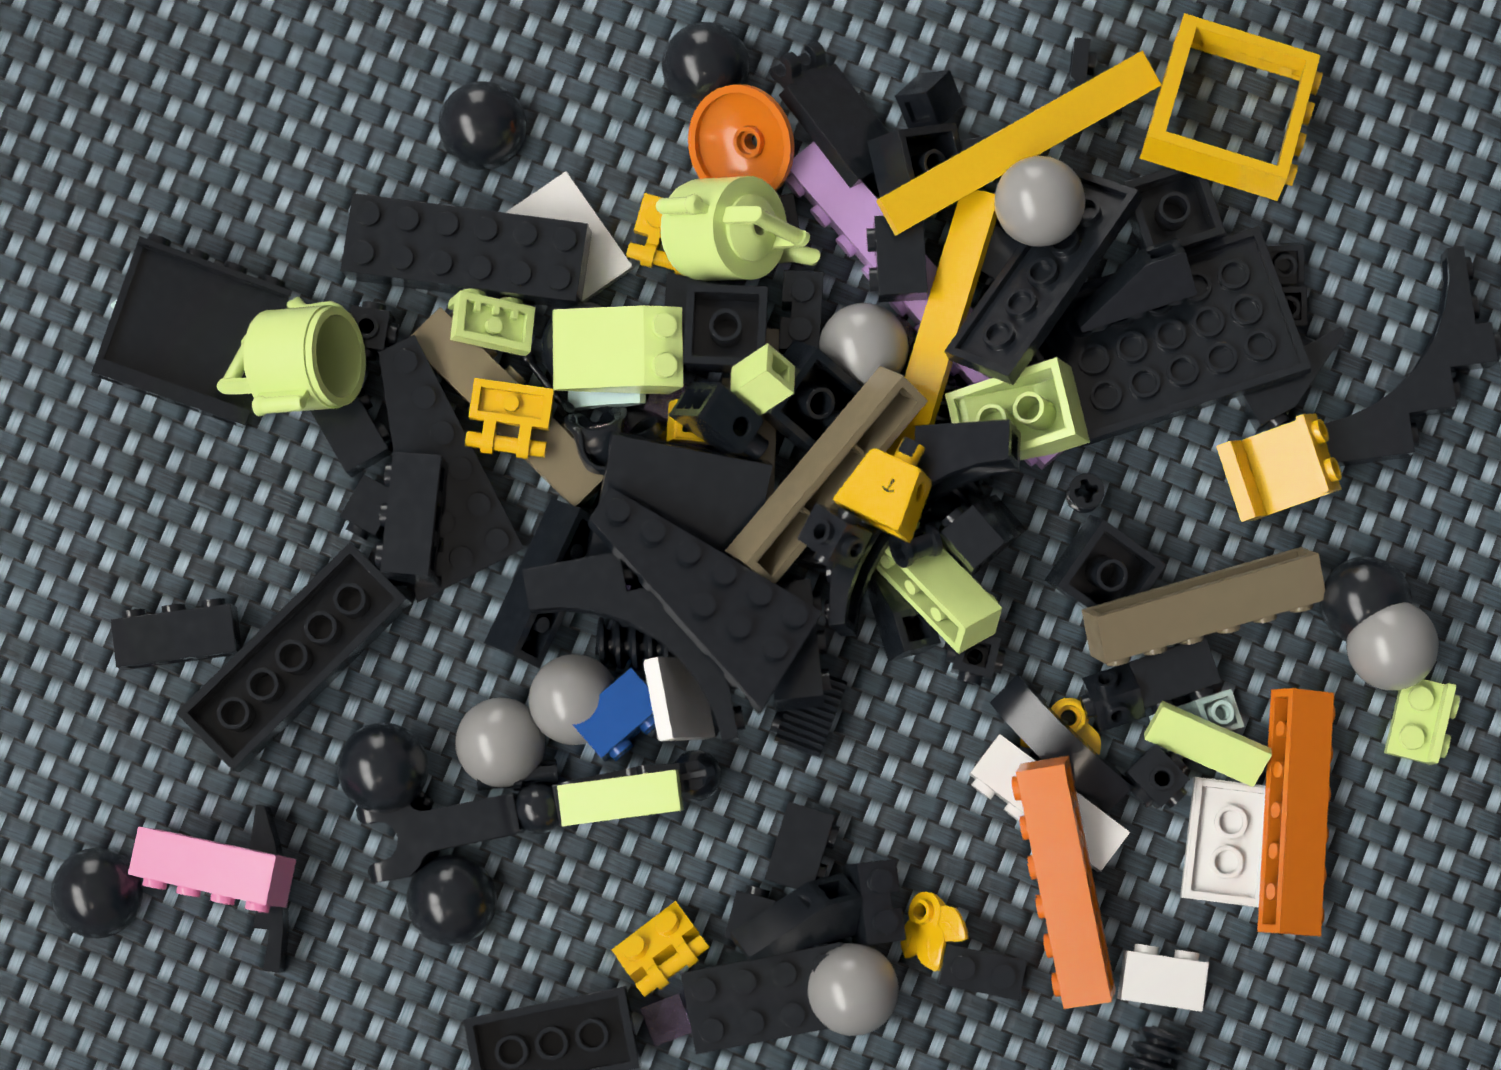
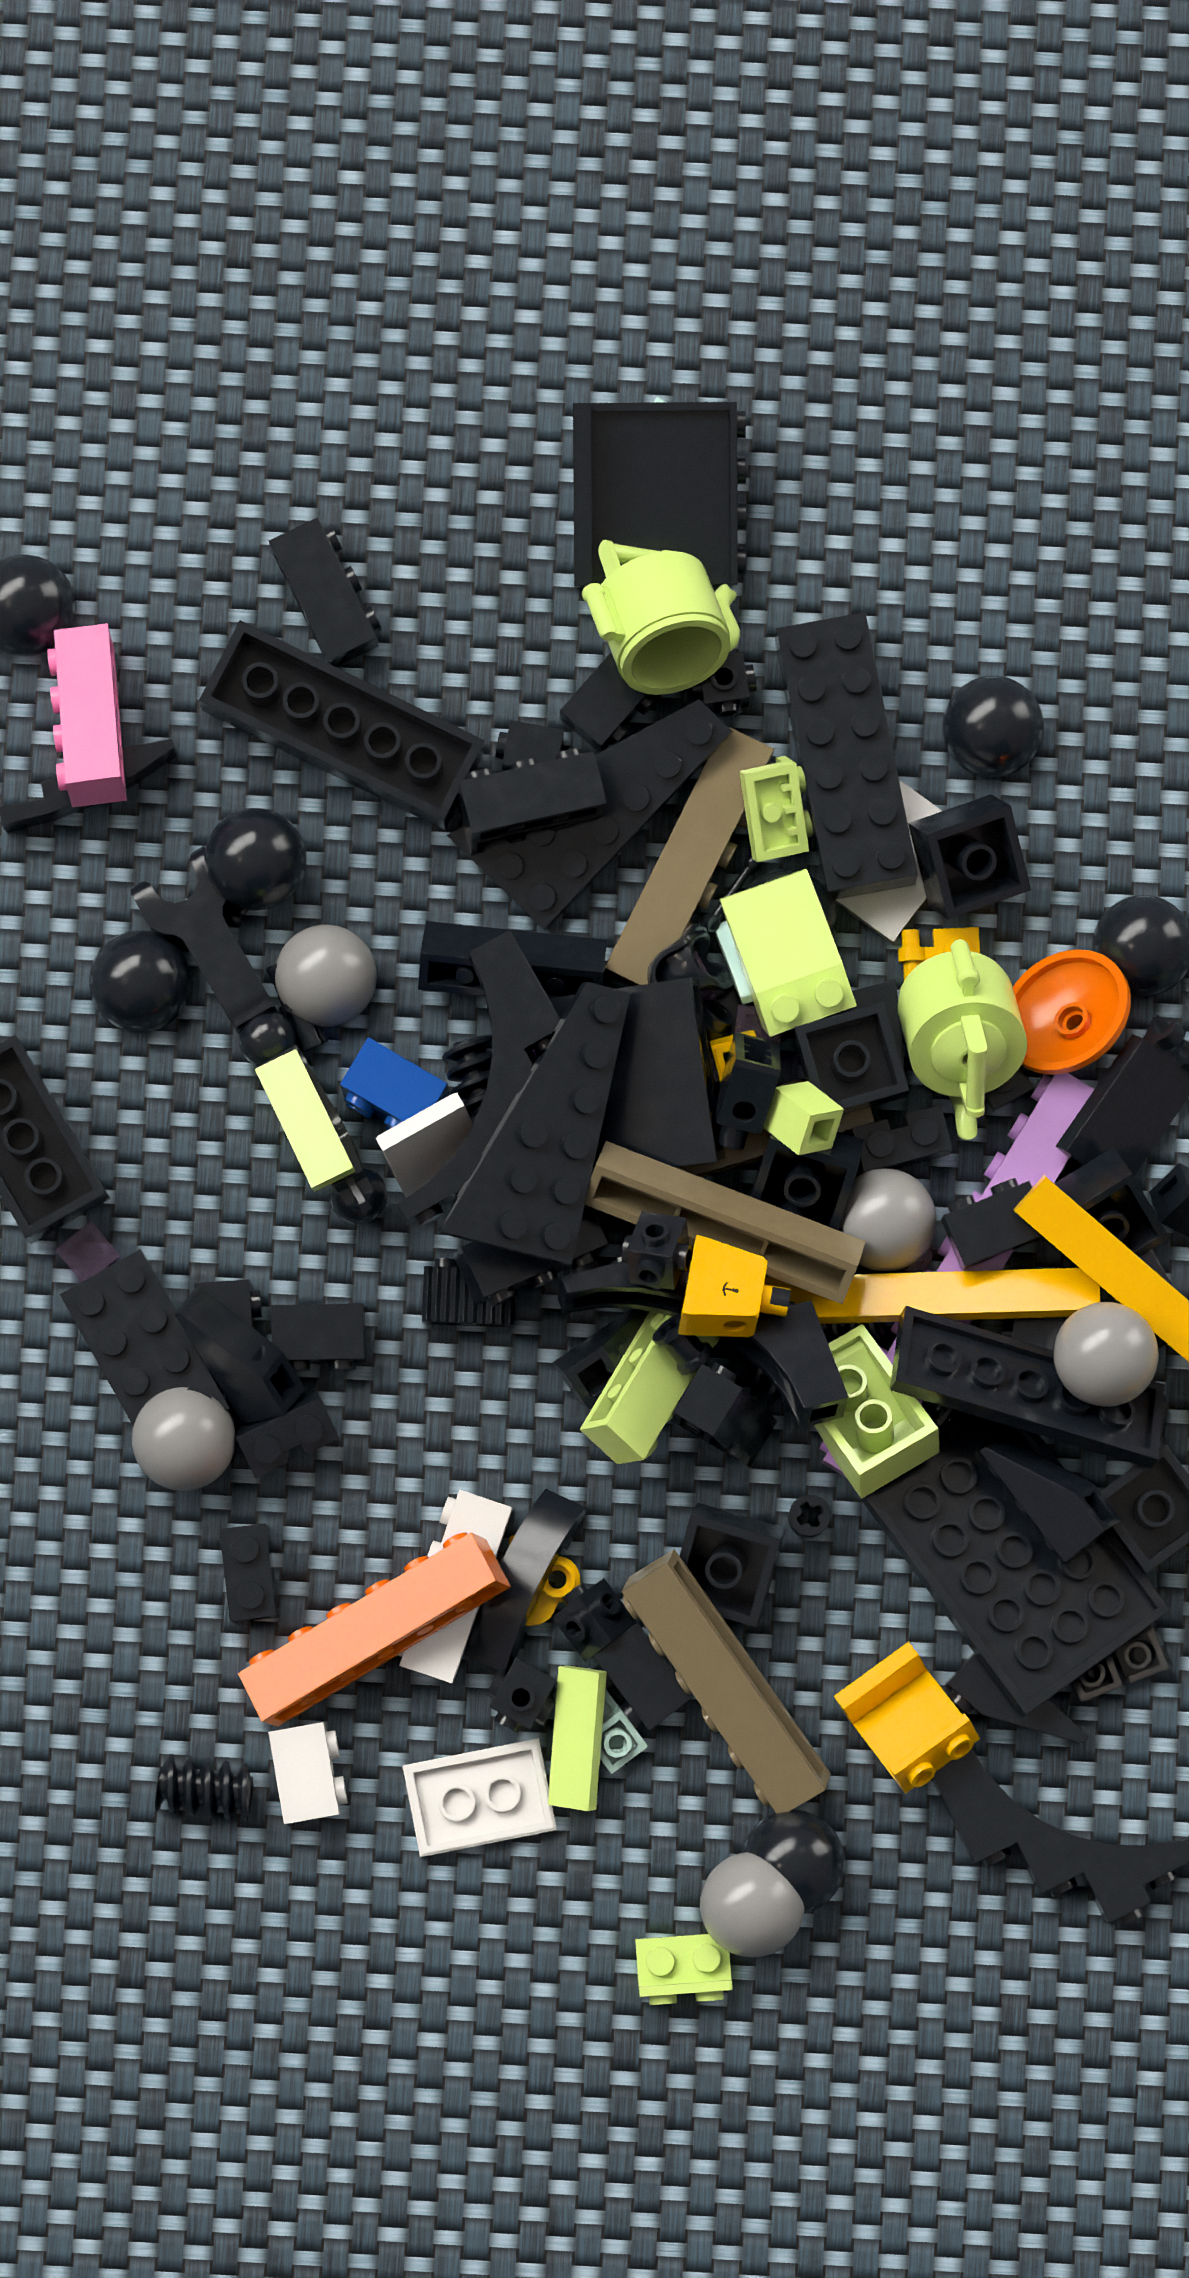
camera: 65 degrees right, 0 degrees up
yellow plate [465,378,555,459] -> none
light grey piece [529,654,615,745] -> none
yellow plate [611,901,710,997] -> none
yellow plate [900,892,968,971] -> none
black brick [945,635,1006,686] -> none
orange brick [1257,688,1336,937] -> none
none -> black brick [908,794,1031,920]

